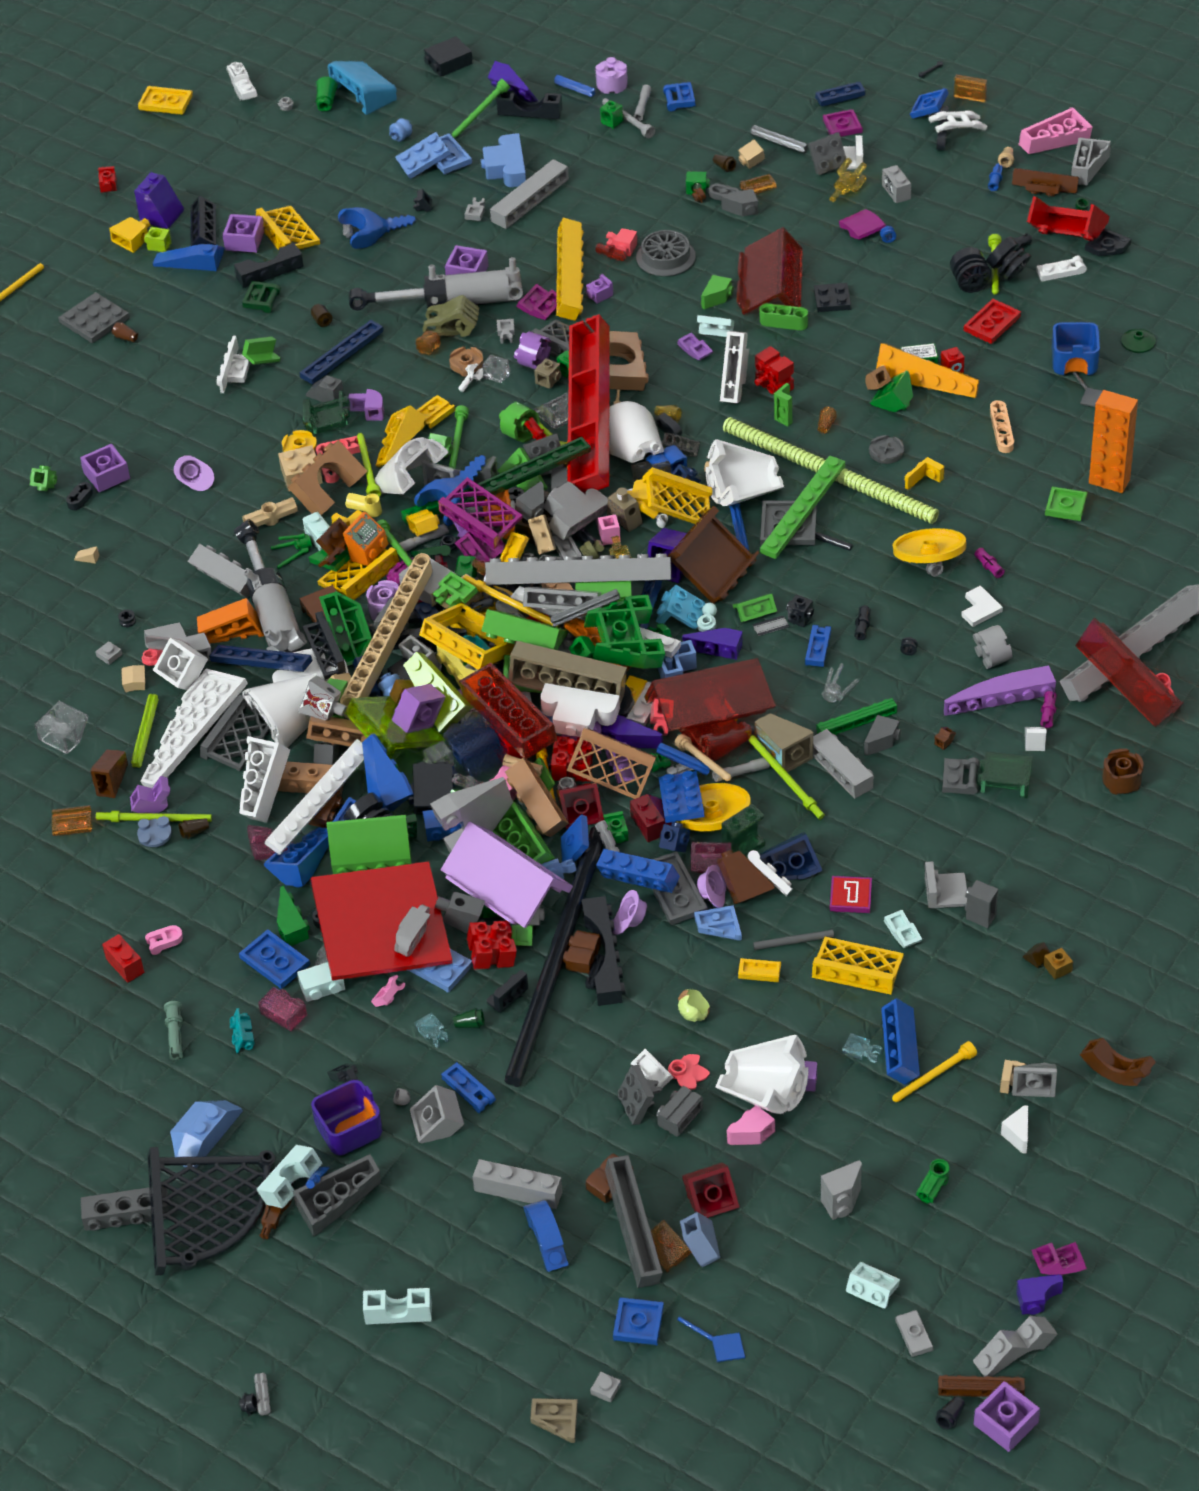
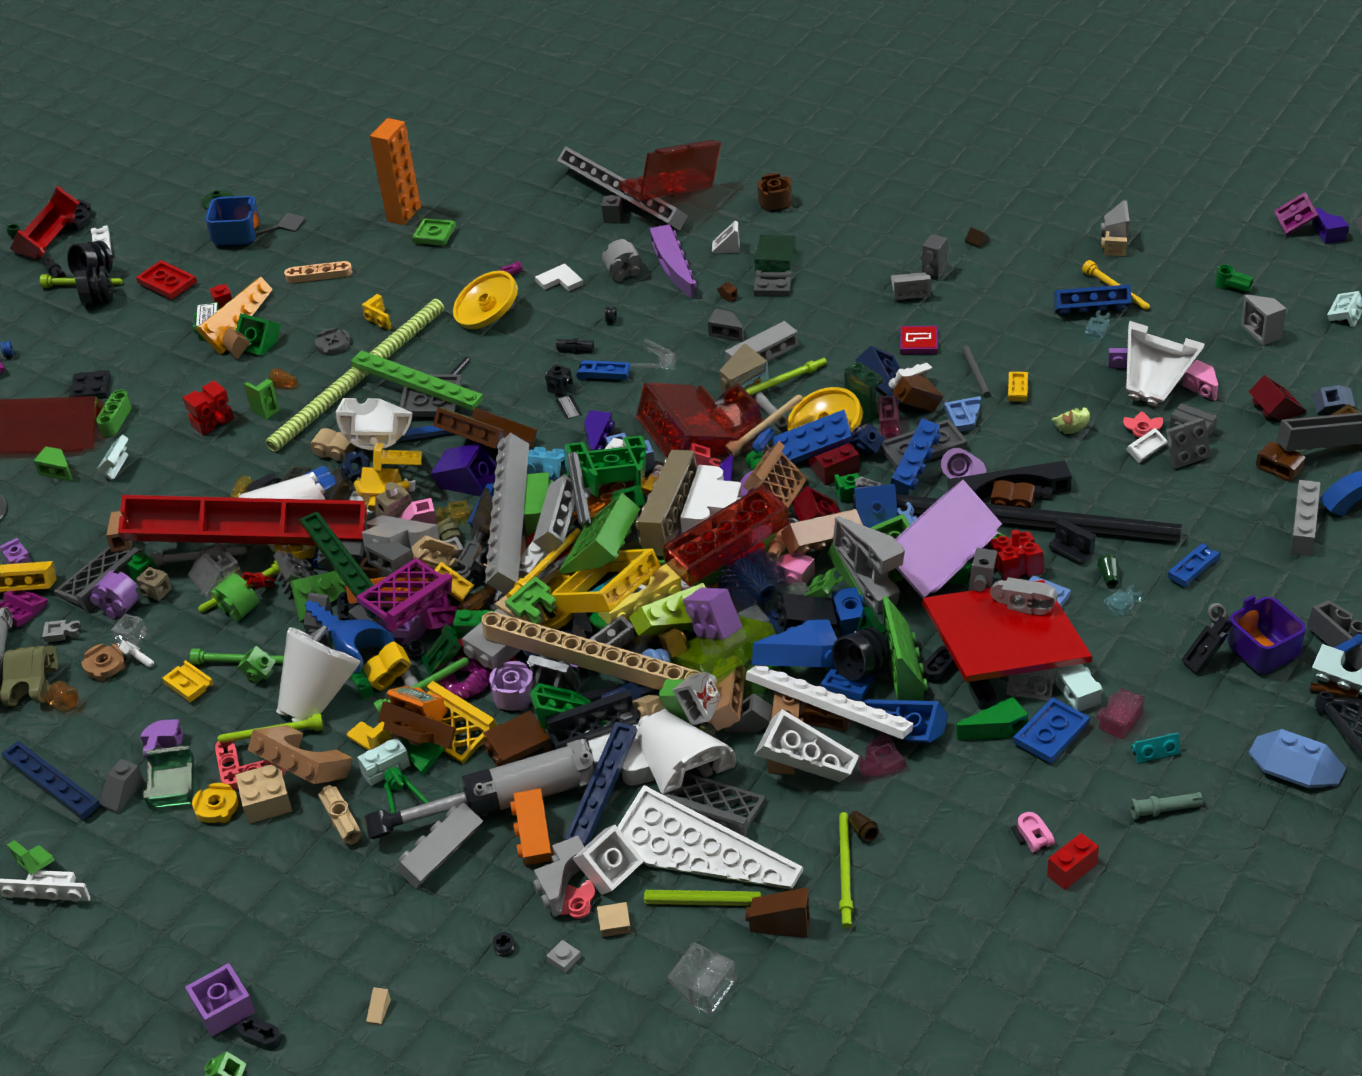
camera: 90 degrees left, 5 degrees down
clear orange plate [52,805,92,836] -> none
medium lavender brick [130,776,170,813] -> none
sand blue piece [137,816,172,847] -> none
lavender piece [174,455,214,491] -> none
light yellow piece [345,493,382,517] -> none
bright pink plate [371,975,405,1007] -> none
yellow wedge [376,405,426,468] -> none
light grey slope [410,1085,464,1143] -> none
medium lavender slope [677,333,713,360] -> none
light aqua plate [697,603,717,632] -> none
lavender piece [697,865,726,908] -> none
white brick [720,331,749,403] -> none
bright green panel [733,594,777,622] -> none
yellow fence [812,937,904,995] -> none
green piece [816,698,897,735] -> none
light aqua slope [884,910,922,948] -> none
white slope [1001,1106,1028,1153] -> none
magenta pin [1040,691,1057,728] -> none
pearl gold plate [1044,948,1073,980] -> none
reddish brown arch [1080,1038,1156,1086] -> none

